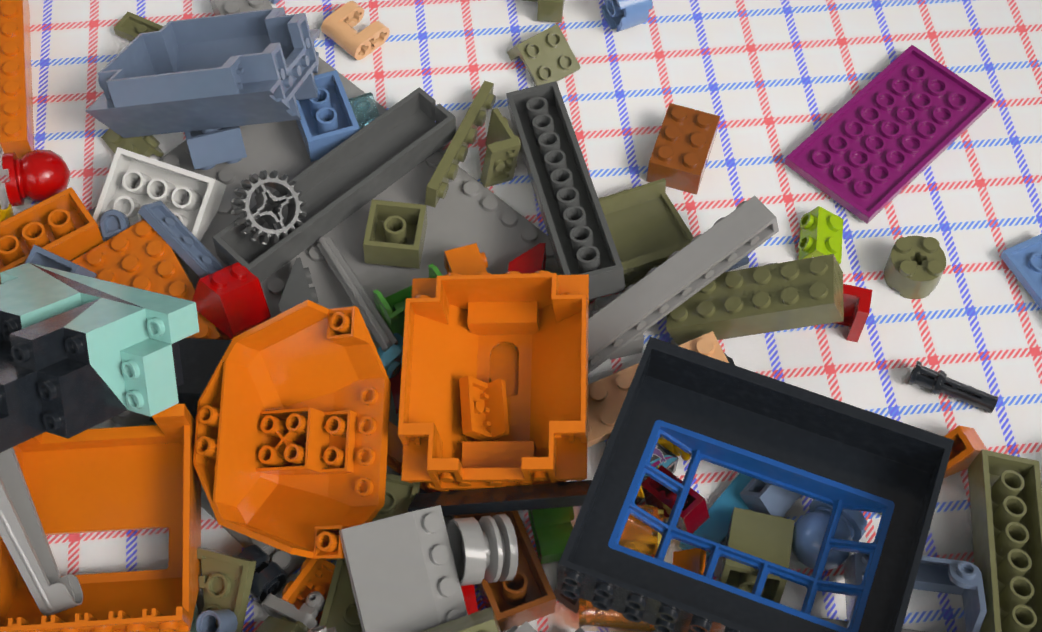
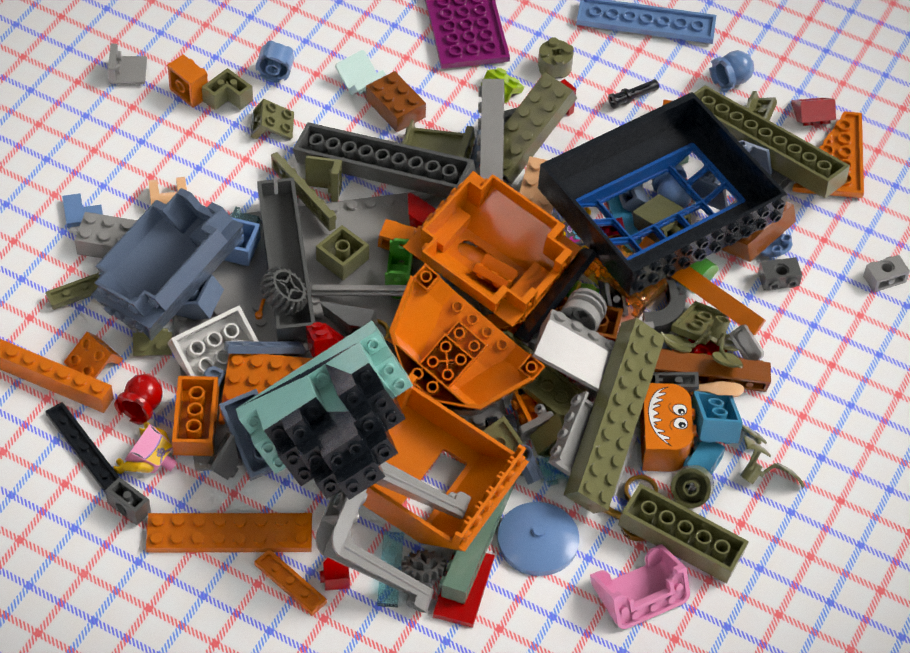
camera: 55 degrees left, 5 degrees down
none -> orange bracket [64,332,123,378]
none -> light aqua bracket [335,50,386,96]

